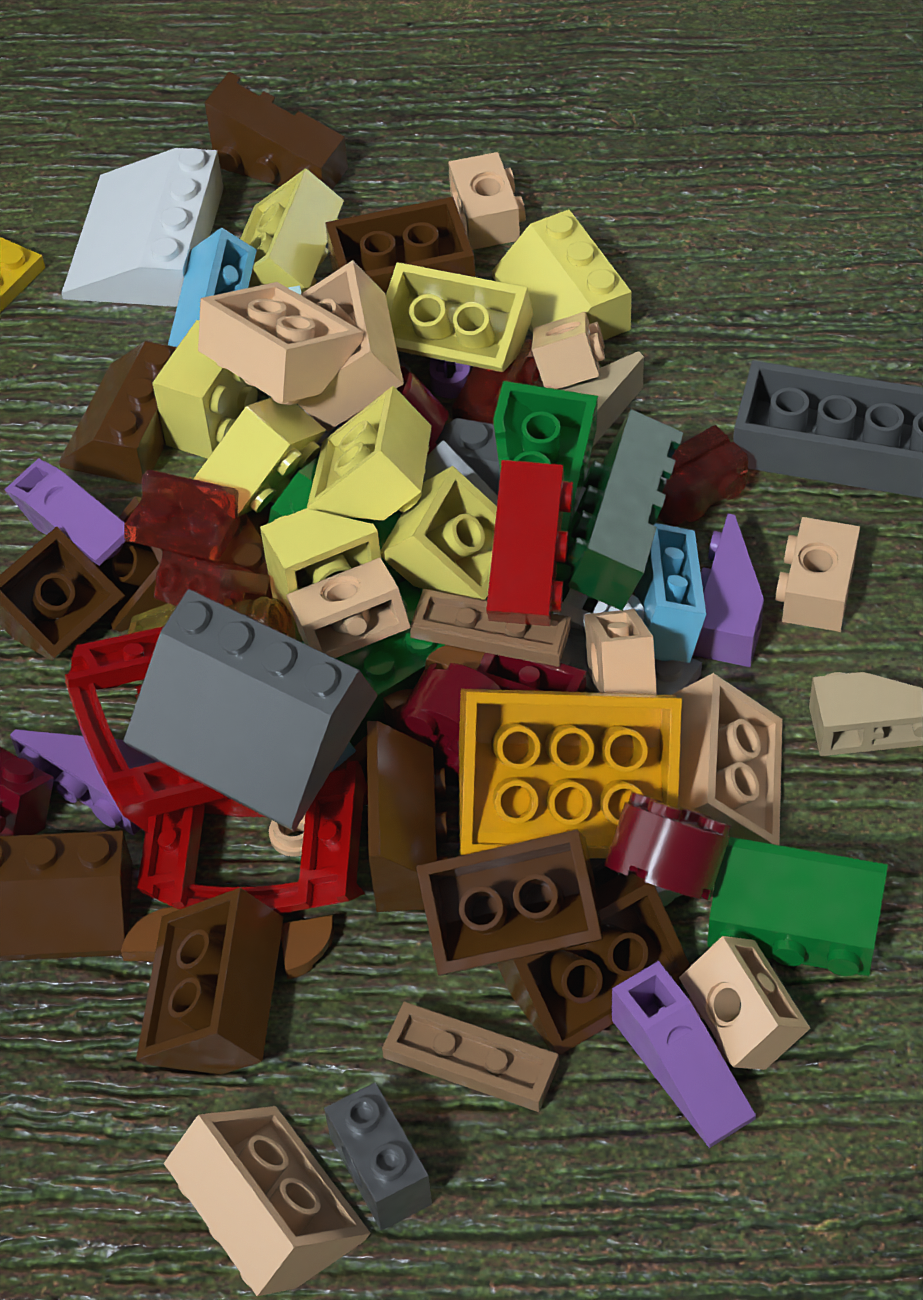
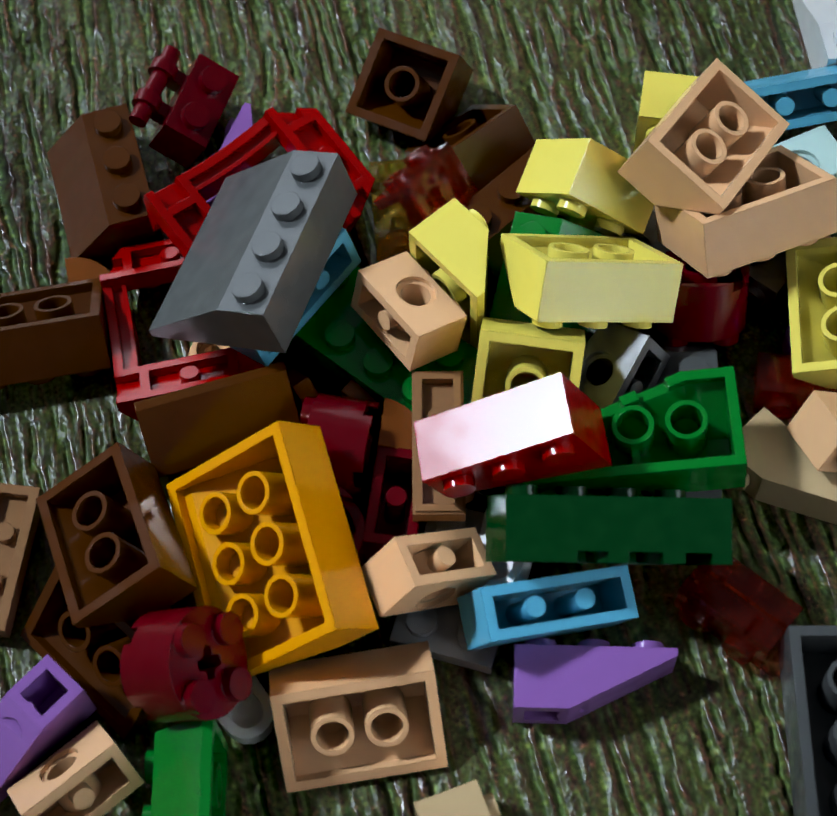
camera: 75 degrees right, 10 degrees up
medium lavender slope [4,458,134,566] -> none
reddish brown slope [59,341,177,485] -> none
clear red bracket [124,470,239,562] -> none
dark orange tile [281,915,334,980] -> none
light nougat brick [775,517,860,632] -> none

